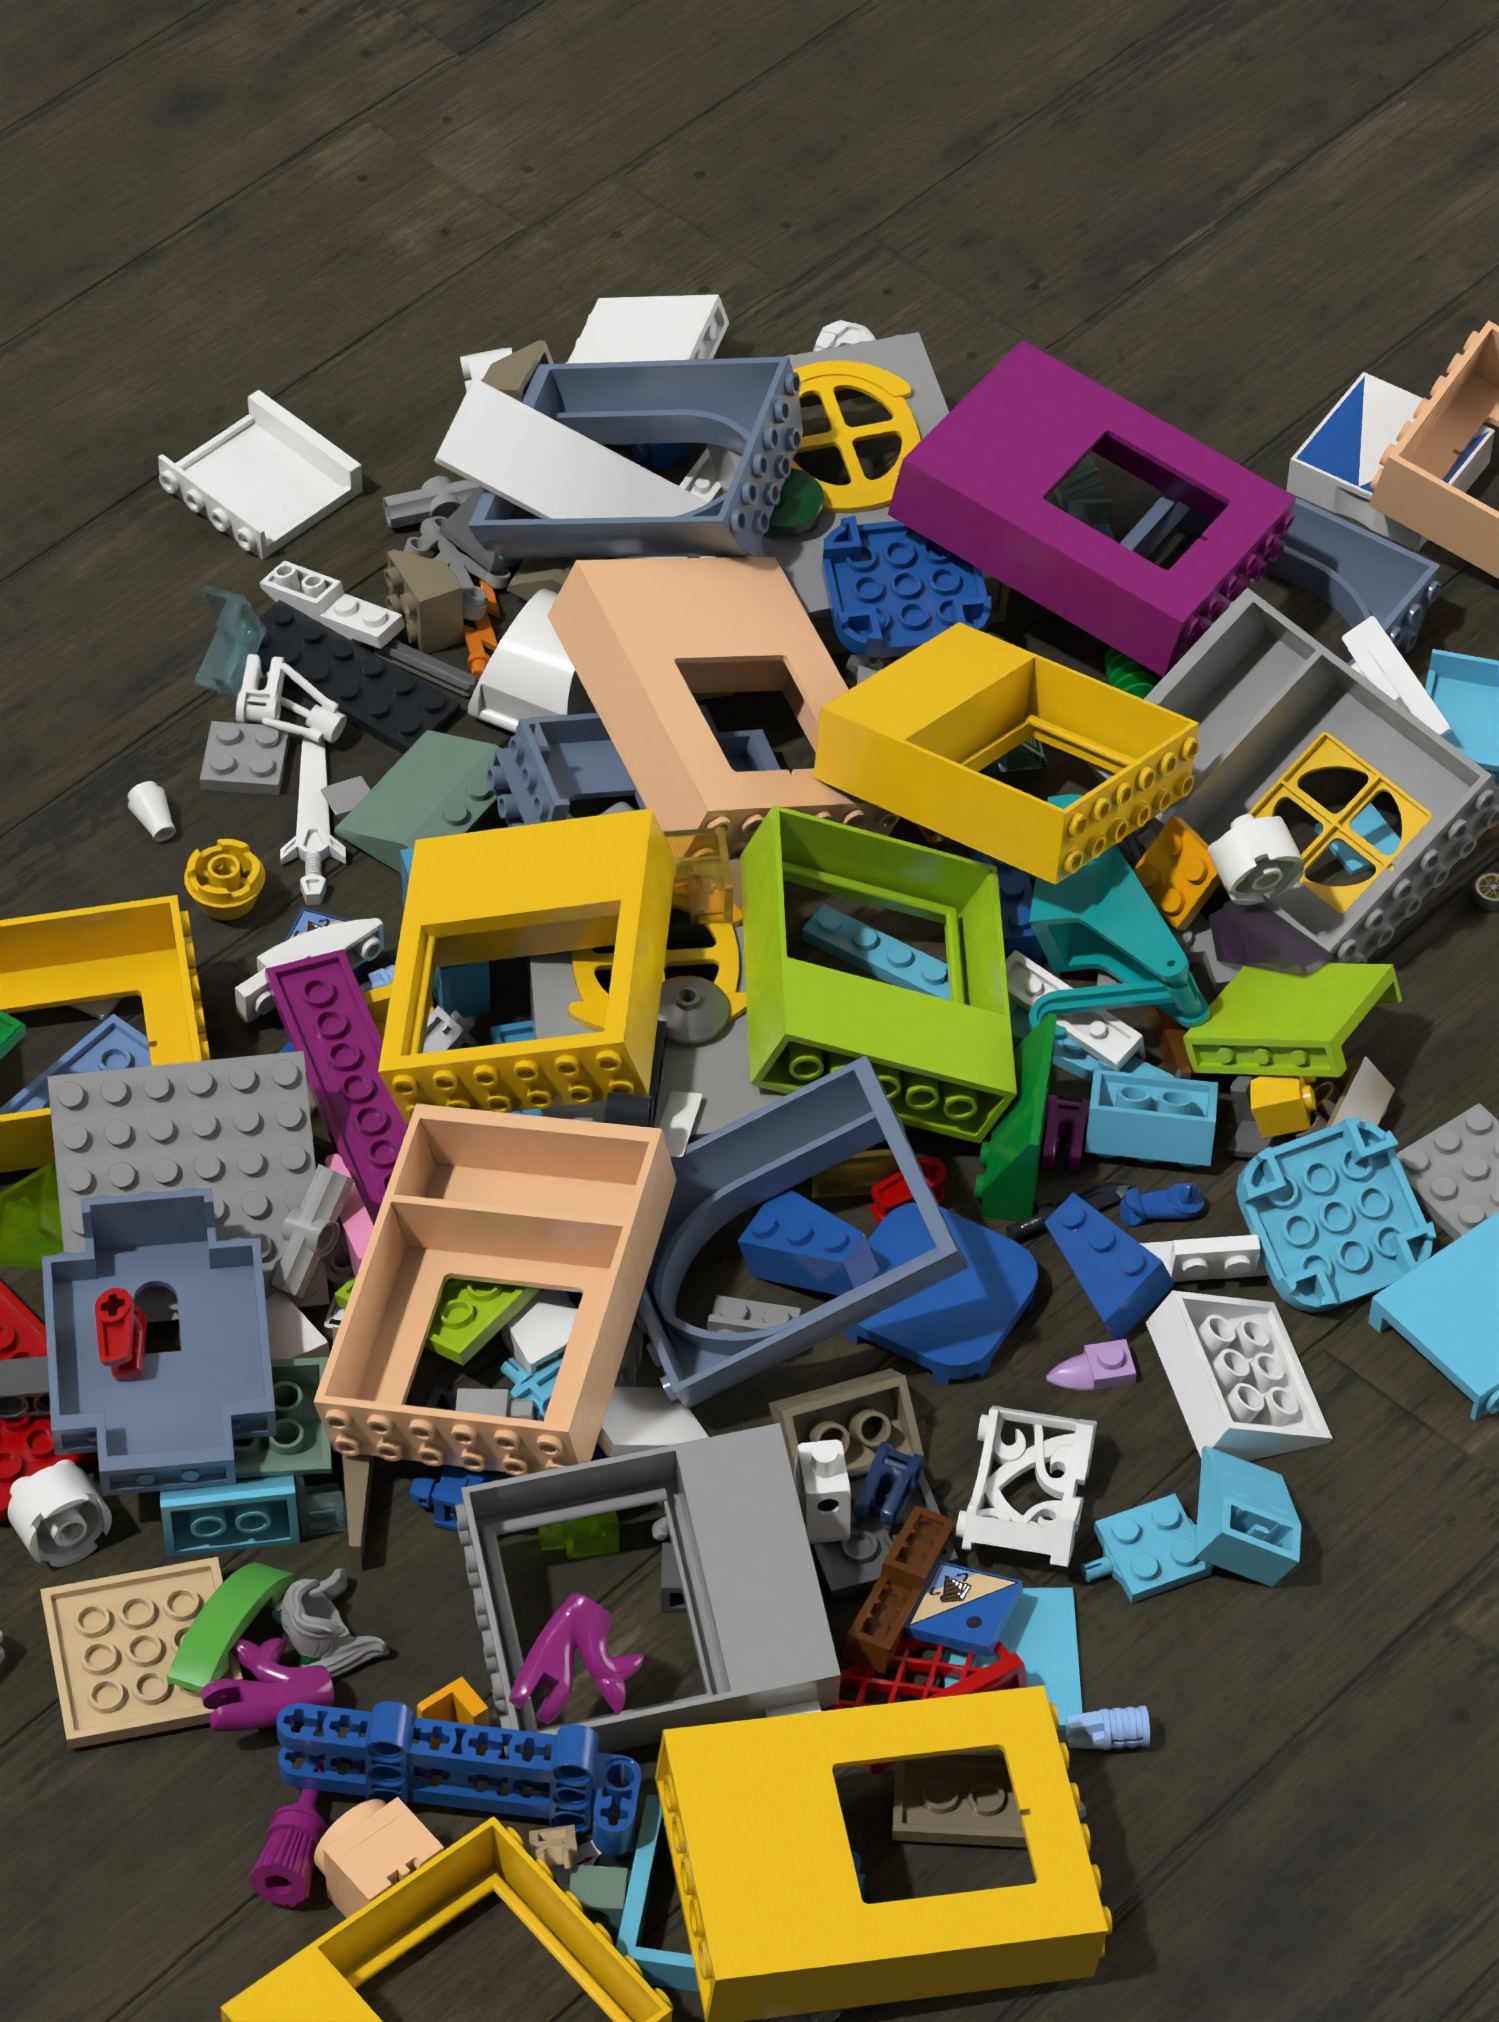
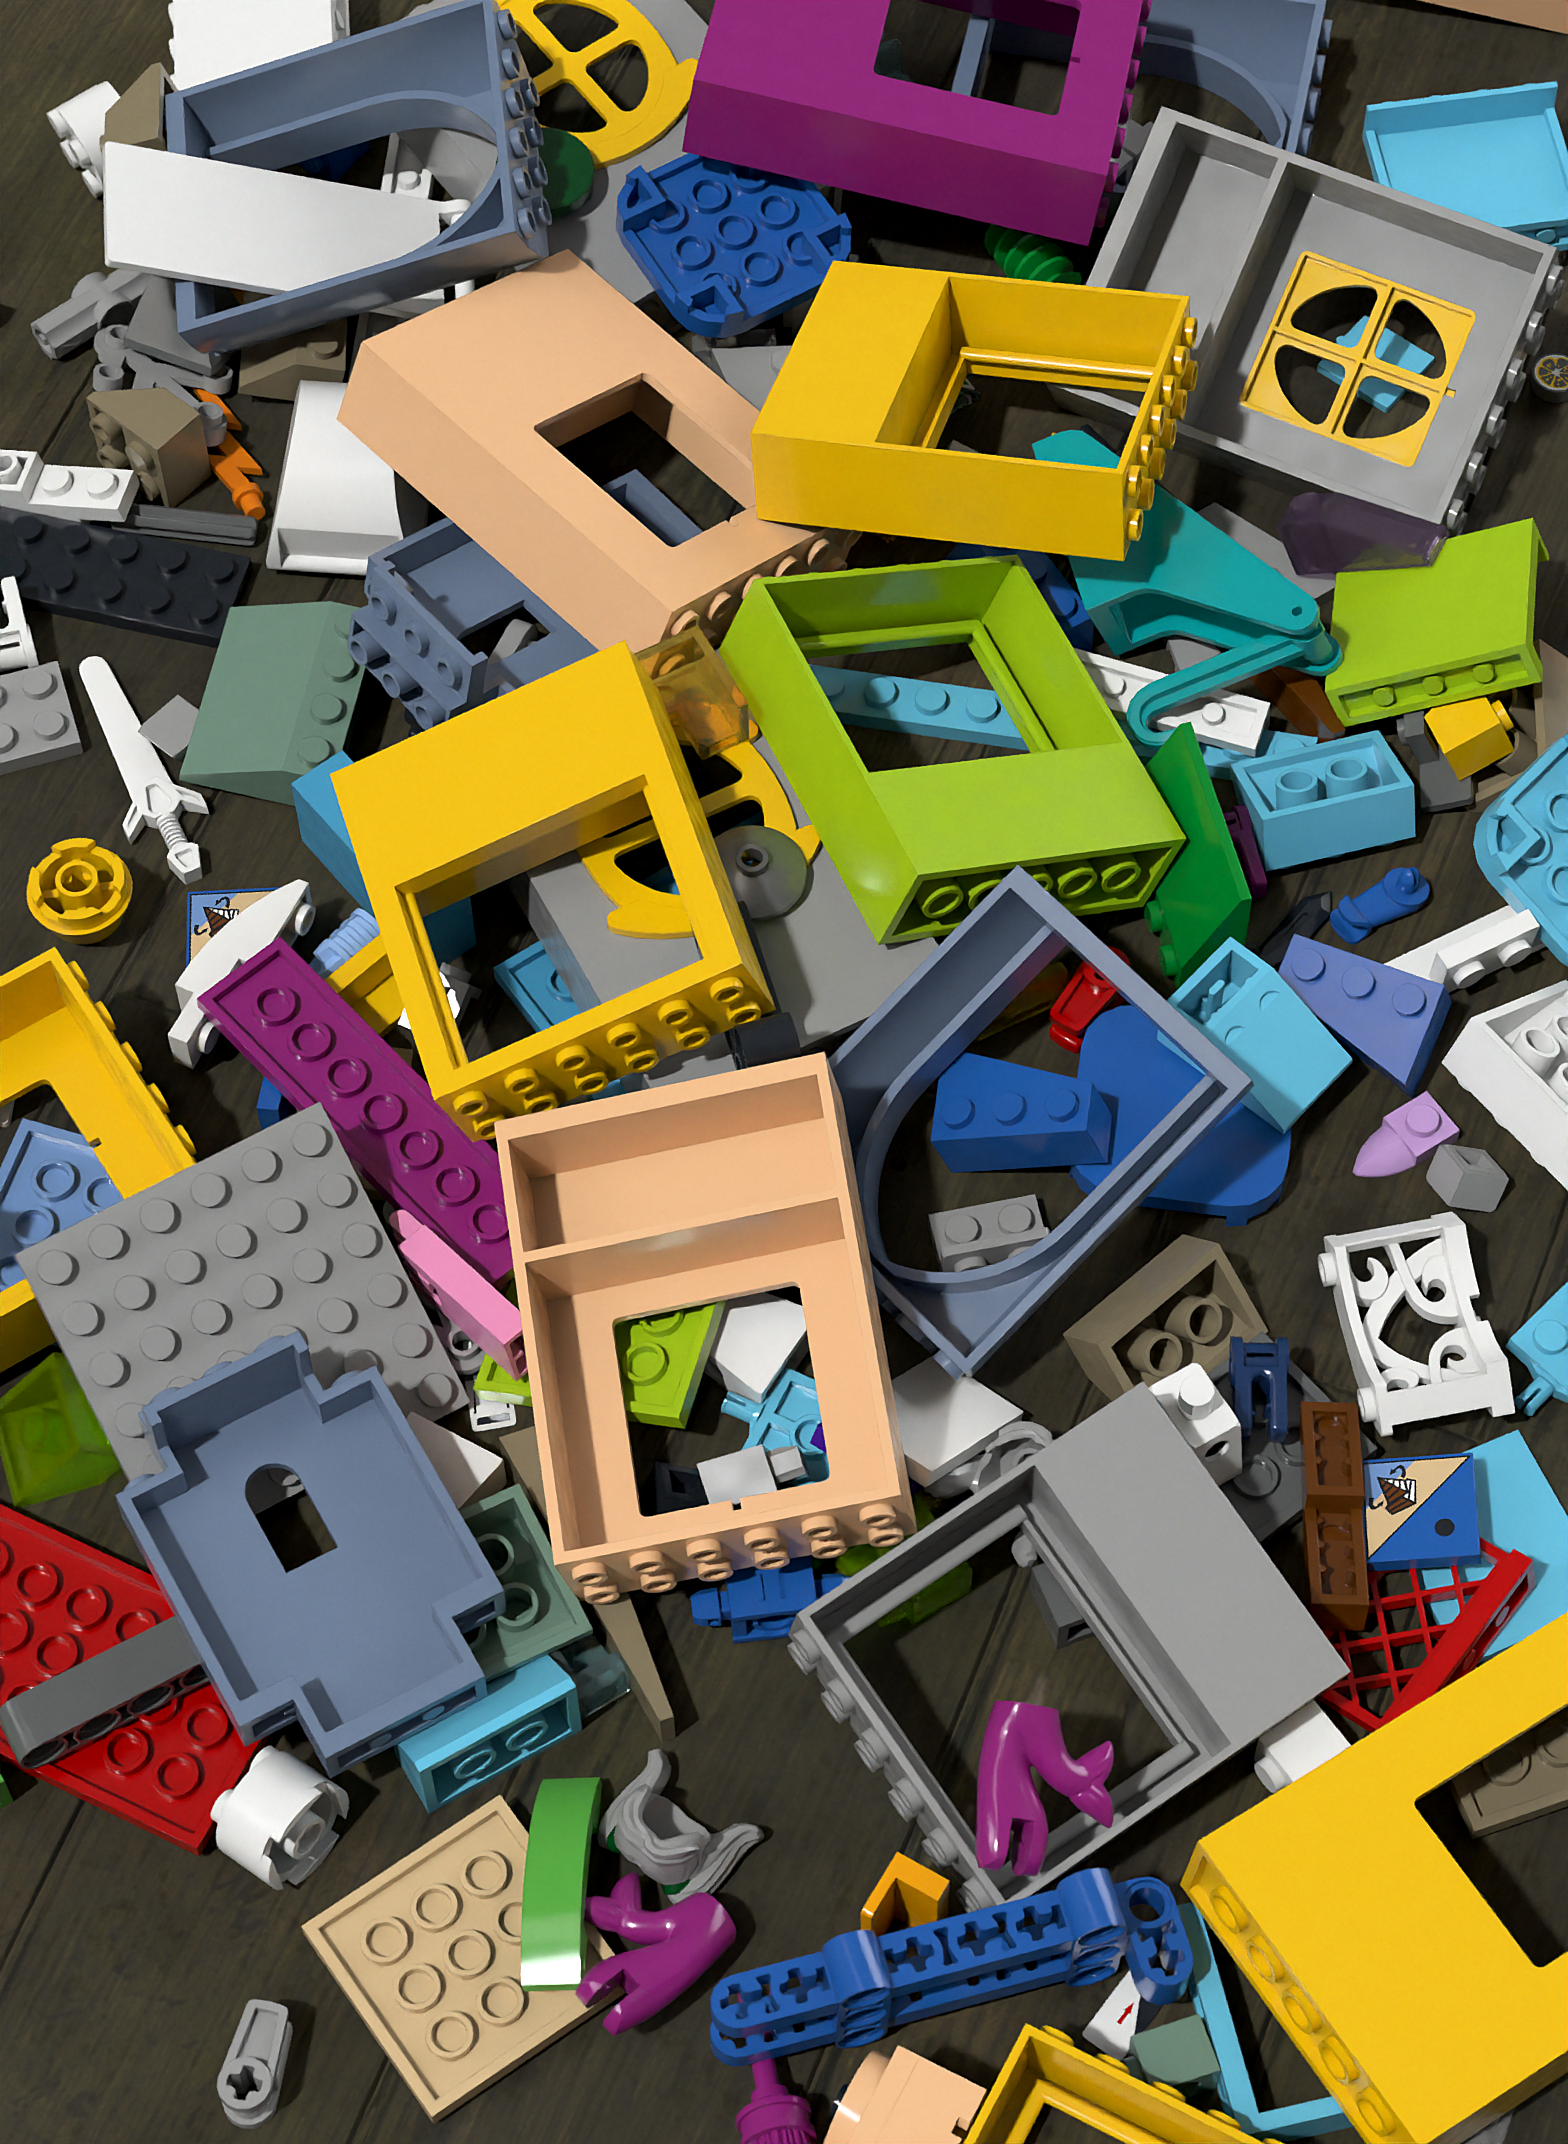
camera: 20 degrees left, 10 degrees up
red piece [94,1288,148,1381] -> none
white plant [262,663,347,743] -> none
light grey piece [267,1165,354,1299] -> none
tan plate [529,1825,578,1869] -> none
white sticker [659,1091,703,1157] -> none
light orange plate [1133,816,1221,931] -> none
white brick [1207,814,1305,905] -> none
white bracket [1342,616,1452,737] -> none
none -> medium azure slope [1157,937,1353,1134]
none -> light grey slope [1426,1144,1509,1212]

